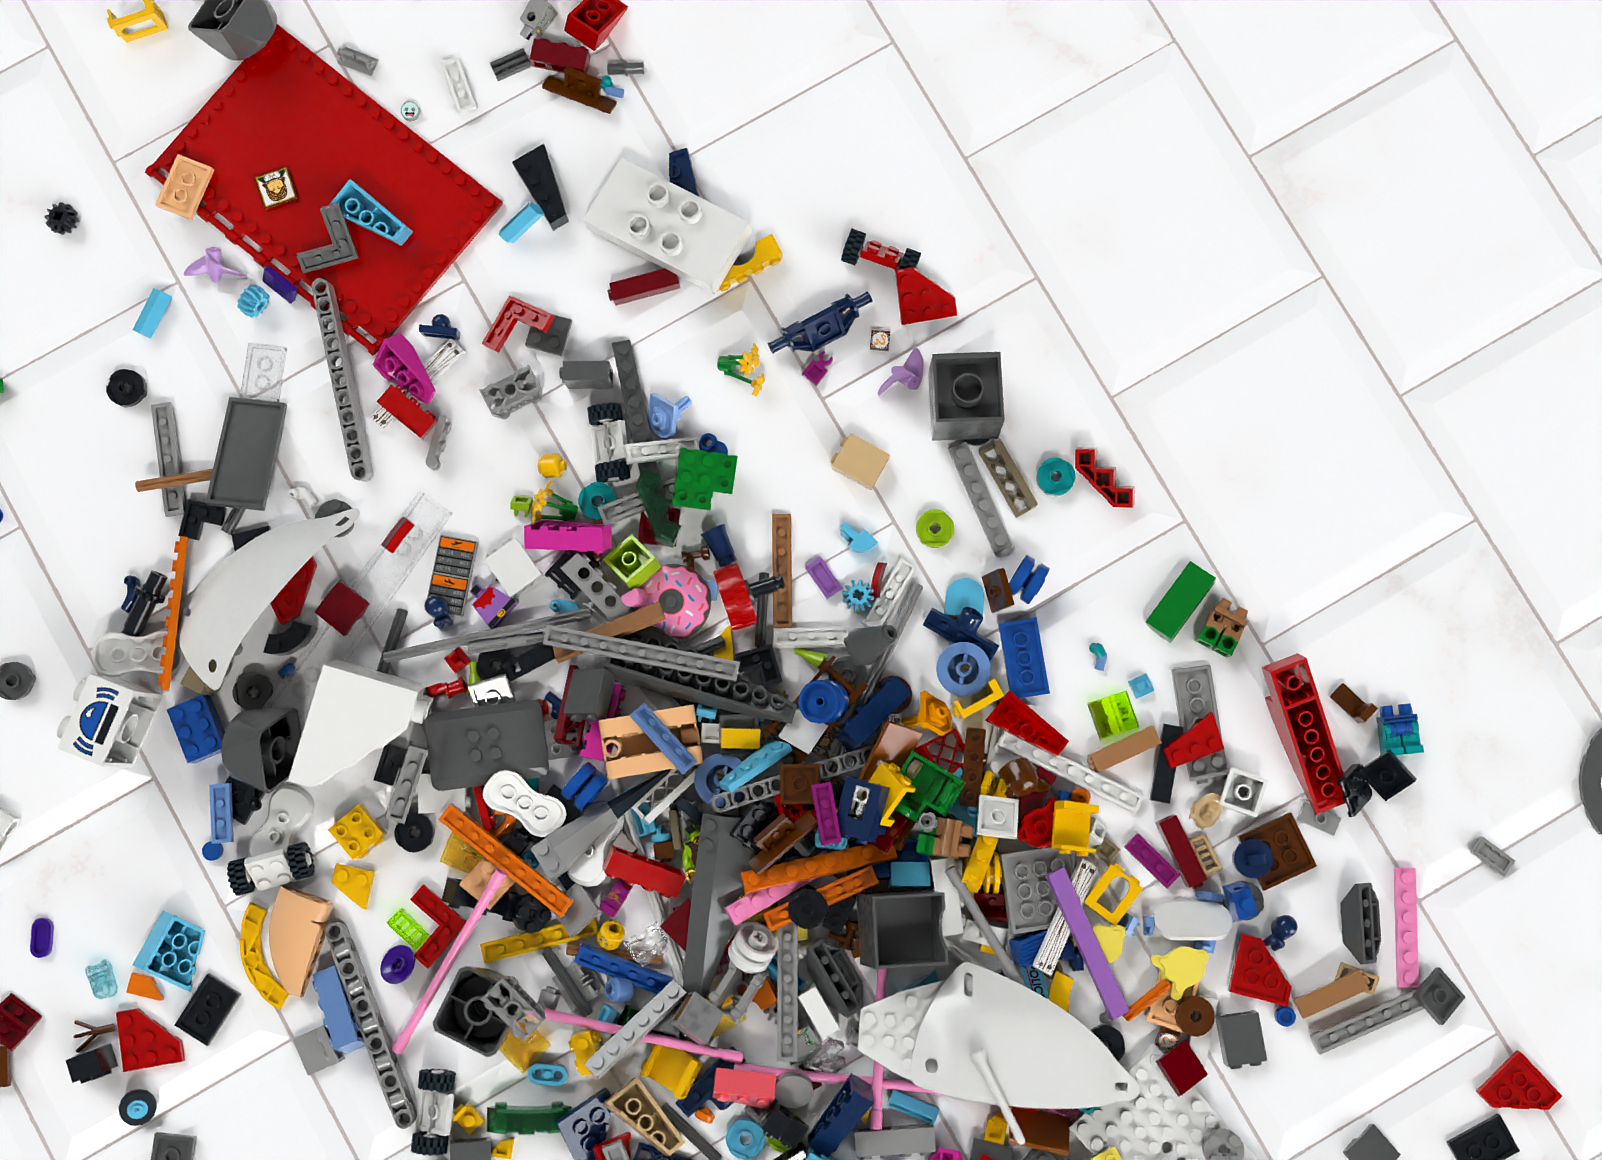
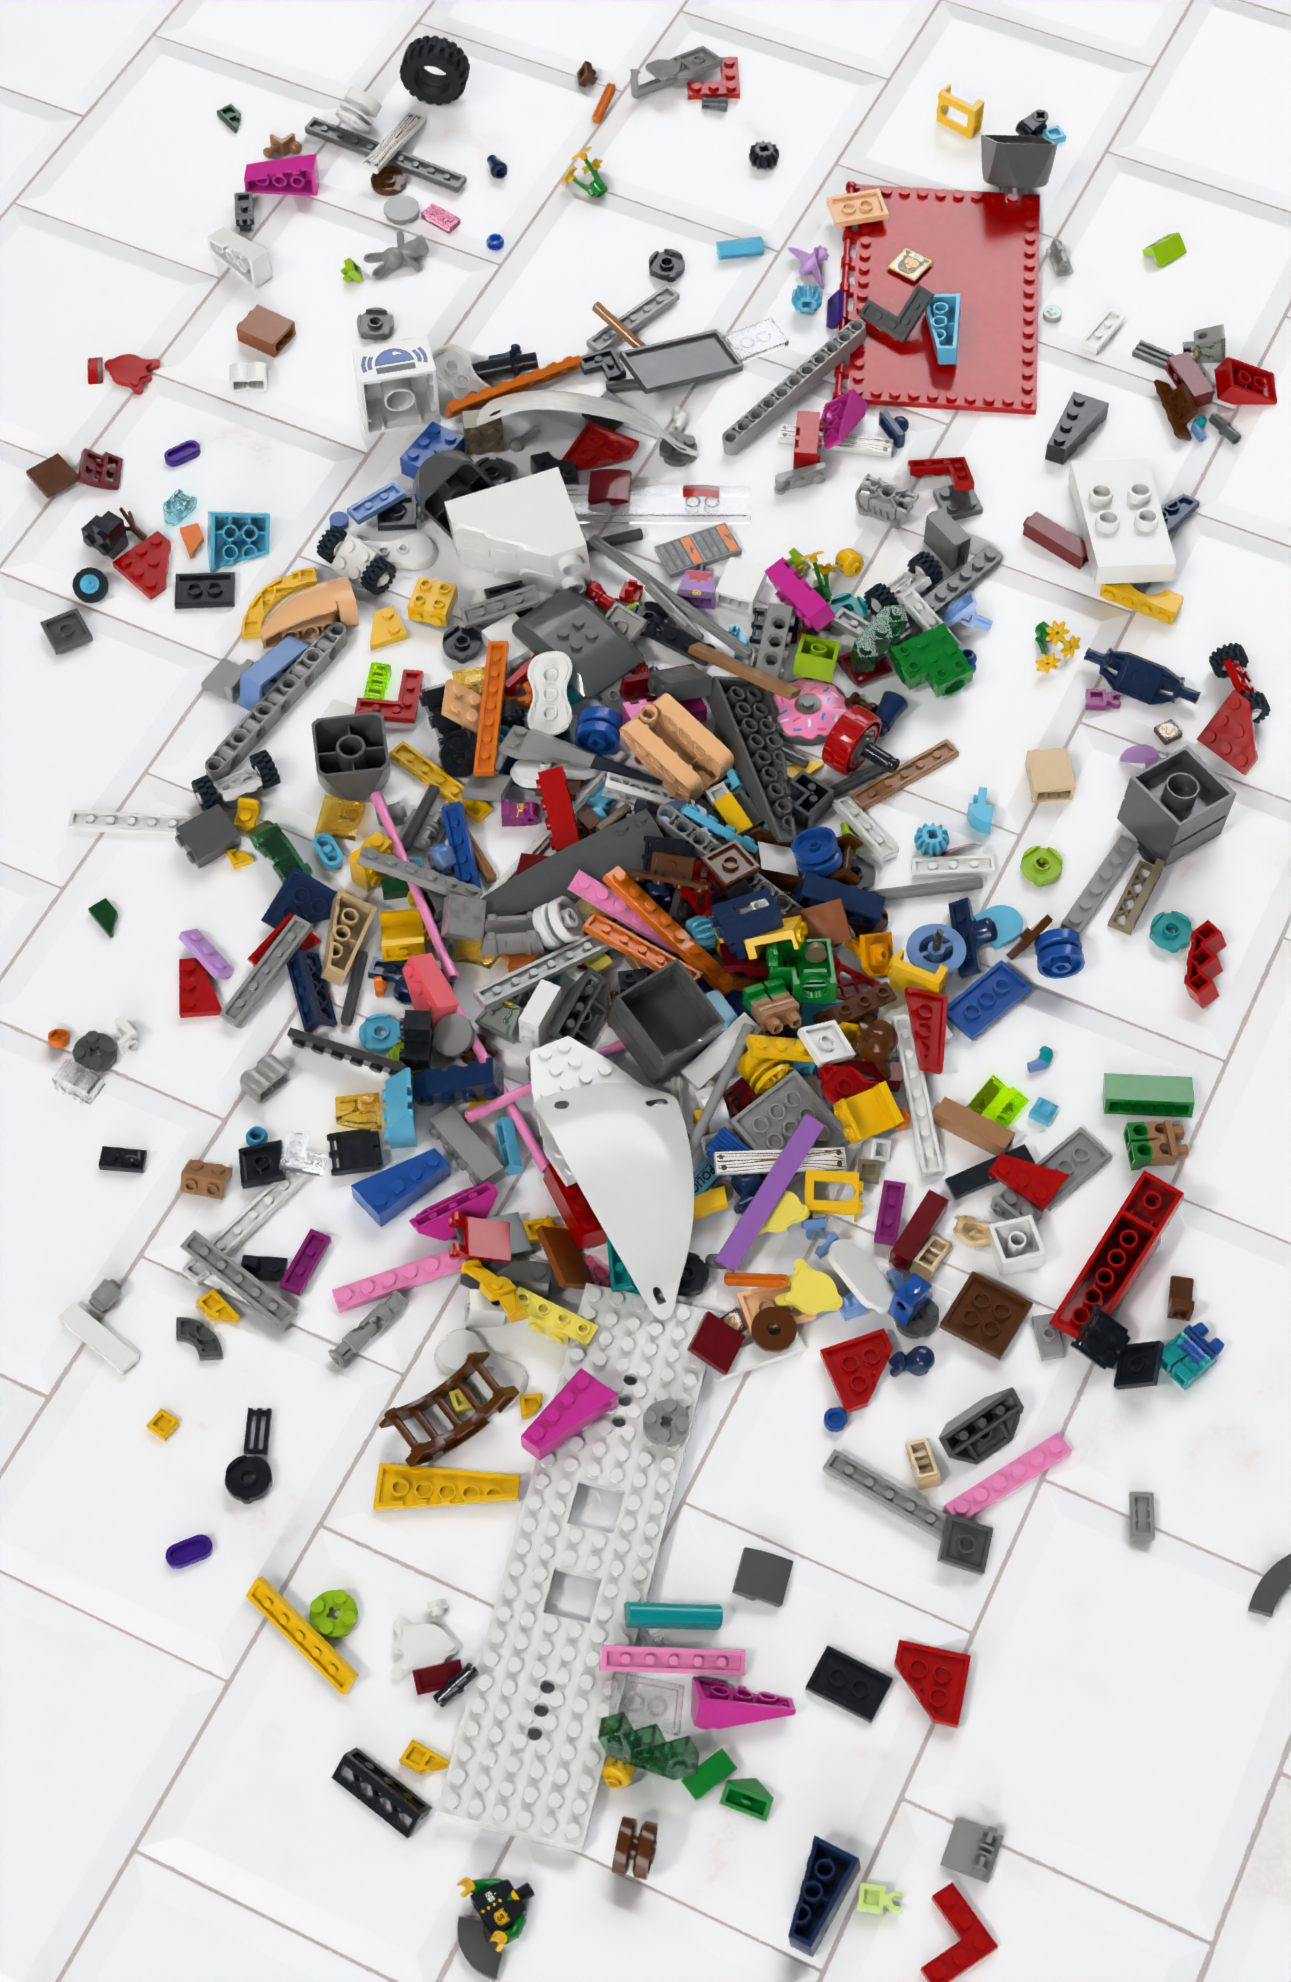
camera: 55 degrees right, 25 degrees down
black arm [244,784,262,811] -> none
dark purple dish [380,945,415,984] -> none
bright pink piece [392,868,507,1055] -> none
dark blue piece [424,595,453,629] -> none
light grey piece [481,976,546,1042] -> none
medium azure piece [499,201,544,243] -> none
light grey plate [543,625,740,682] -> none
yellow head [597,920,625,950] -> none
bright pink brick [621,588,648,608] -> none
clear cylinder [623,922,668,966] -> none
medium blue plate [629,703,697,775] -> none
black tile [788,889,827,929] -> none
clear plate [803,1037,847,1073] -> none
medium lavender tile [805,557,843,599] -> none
magenta plate [811,782,842,846] -> none
dark grey cone [844,625,897,666] -> none
light grey plate [918,812,938,832] -> none
white piece [969,1048,1025,1145] -> none
dark grey brick [1215,1010,1267,1069] -> none
dark blue tile [1232,839,1273,878] -> none
medium nougat brick [1292,970,1370,1019] -> none

